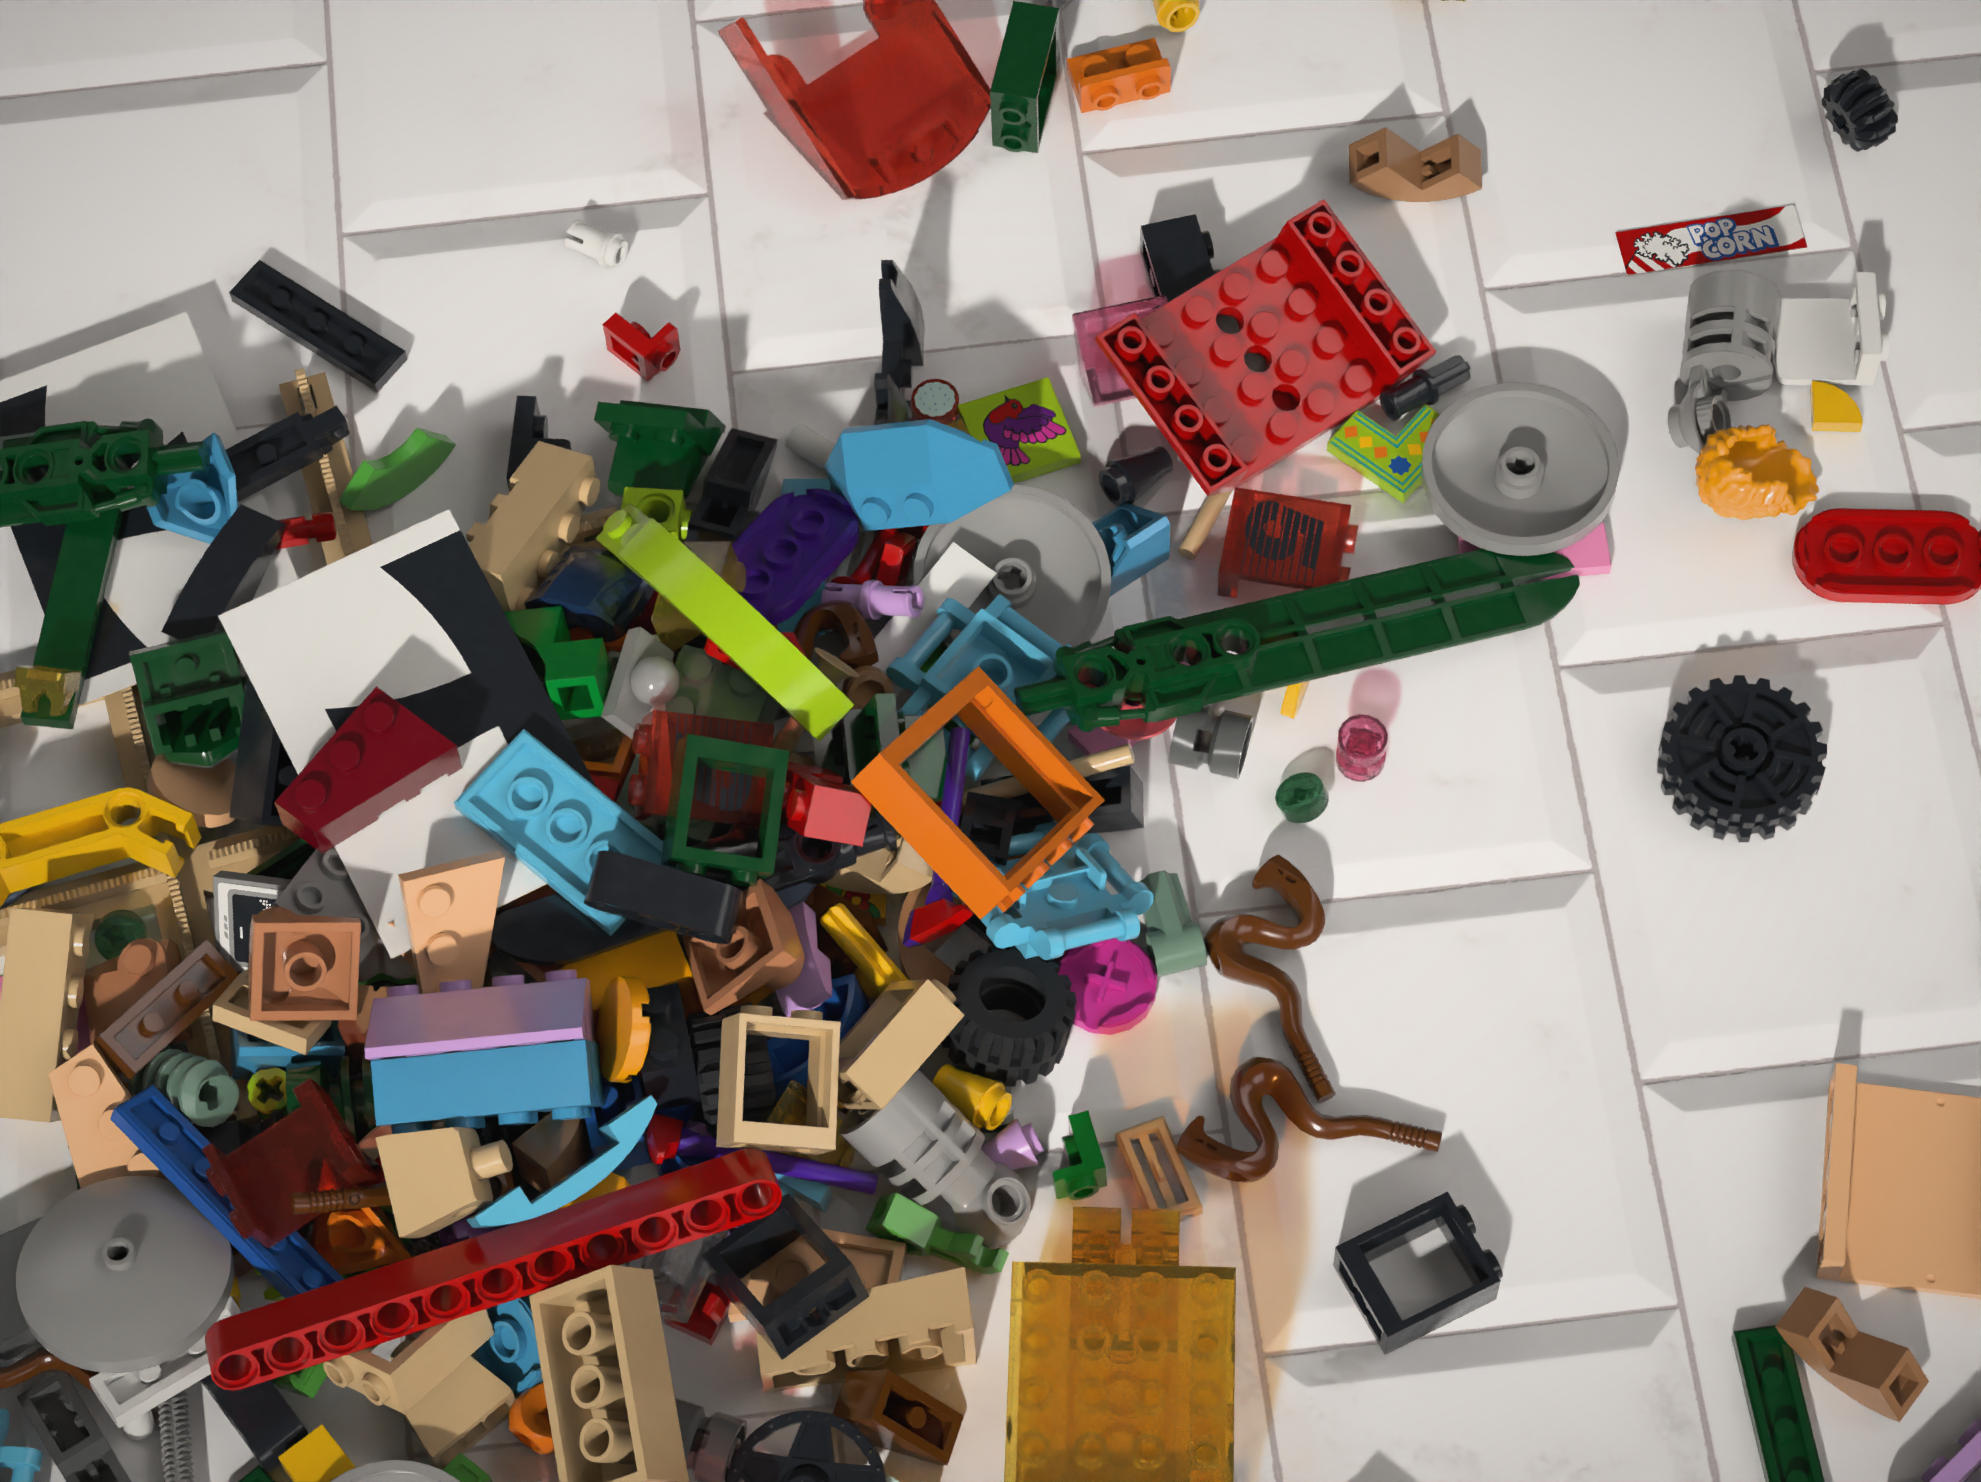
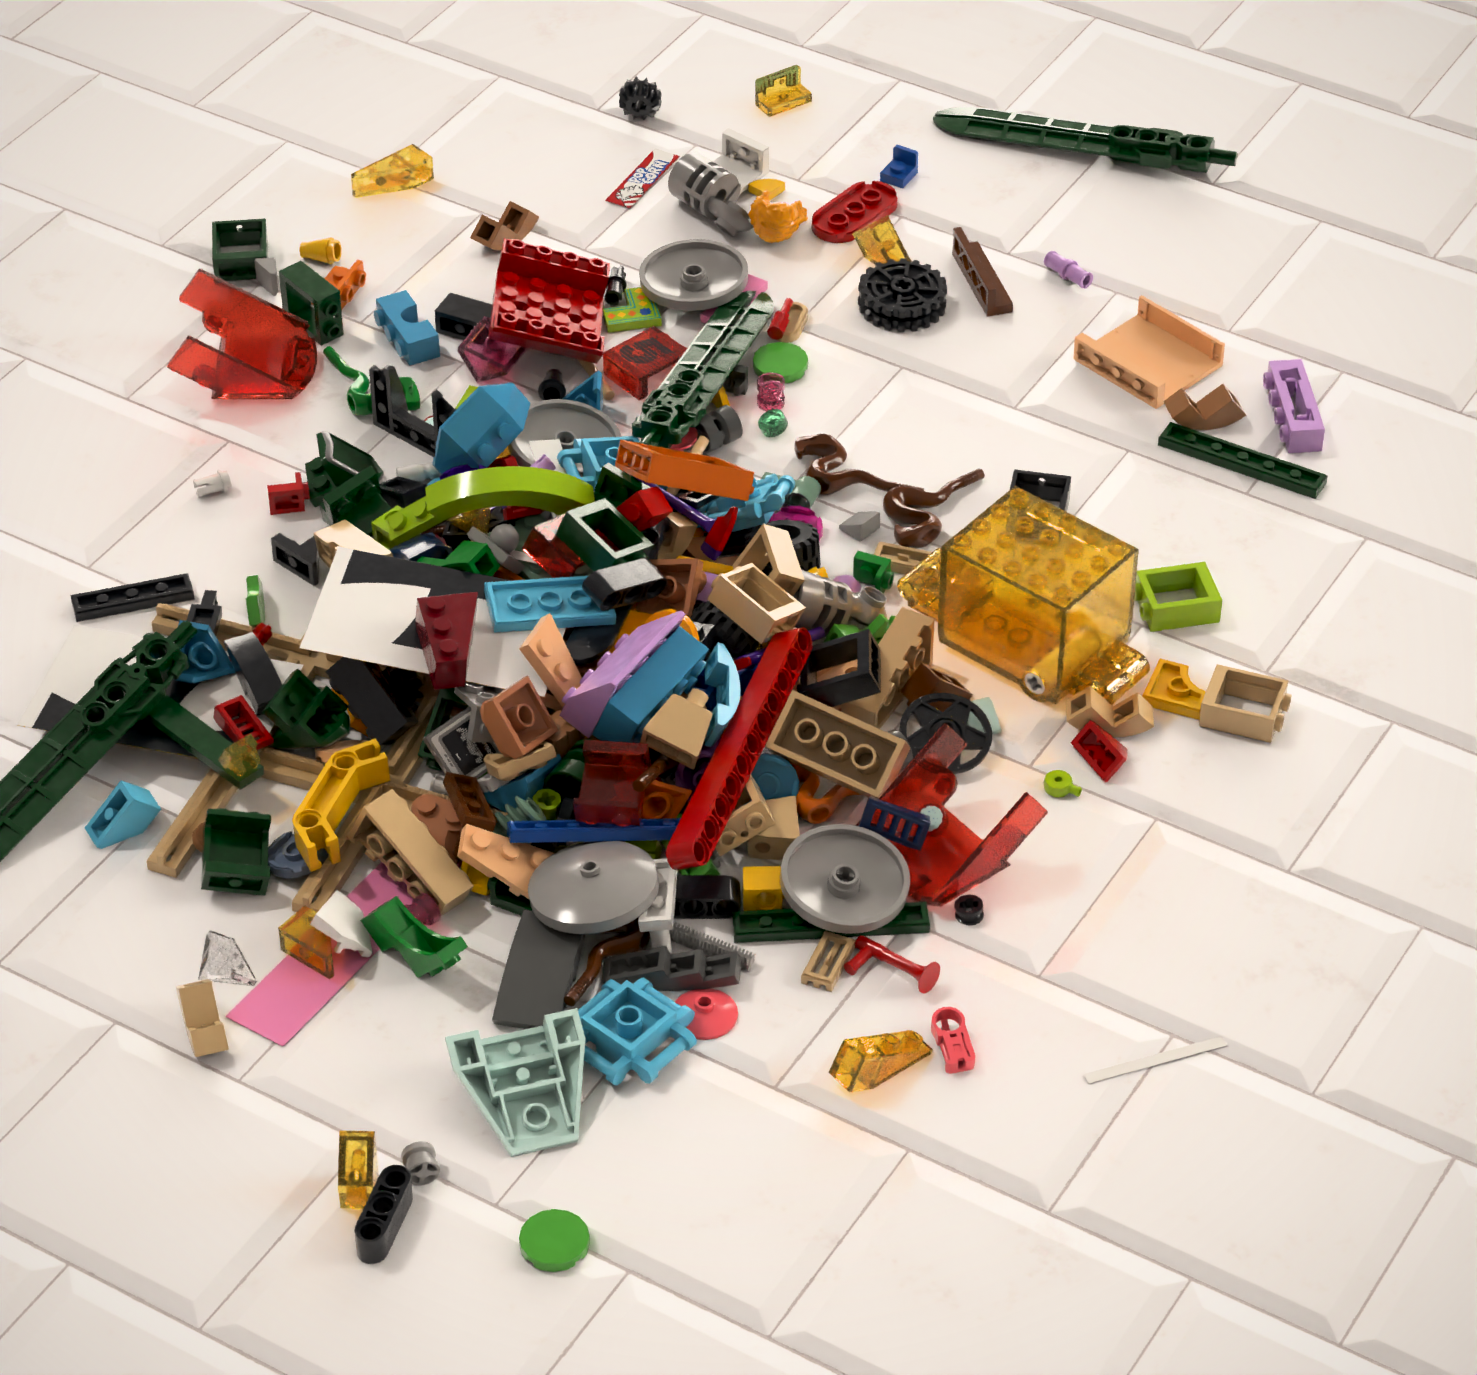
camera: 55 degrees left, 20 degrees down
none -> red slope [213,695,274,754]
none -> dark green piece [305,431,384,508]
none -> green animal [323,346,421,416]
none -> dark azure arch [374,290,440,366]
none -> pearl dark grey tile [723,365,748,396]
none -> bright green tile [753,342,808,384]
none -> red axle [767,298,793,340]
none -> tan tile [778,302,808,343]
none -> light grey slope [839,511,880,542]
none -> clear yellow slope [852,215,912,265]
none -> reddish brown fence [952,227,1013,317]

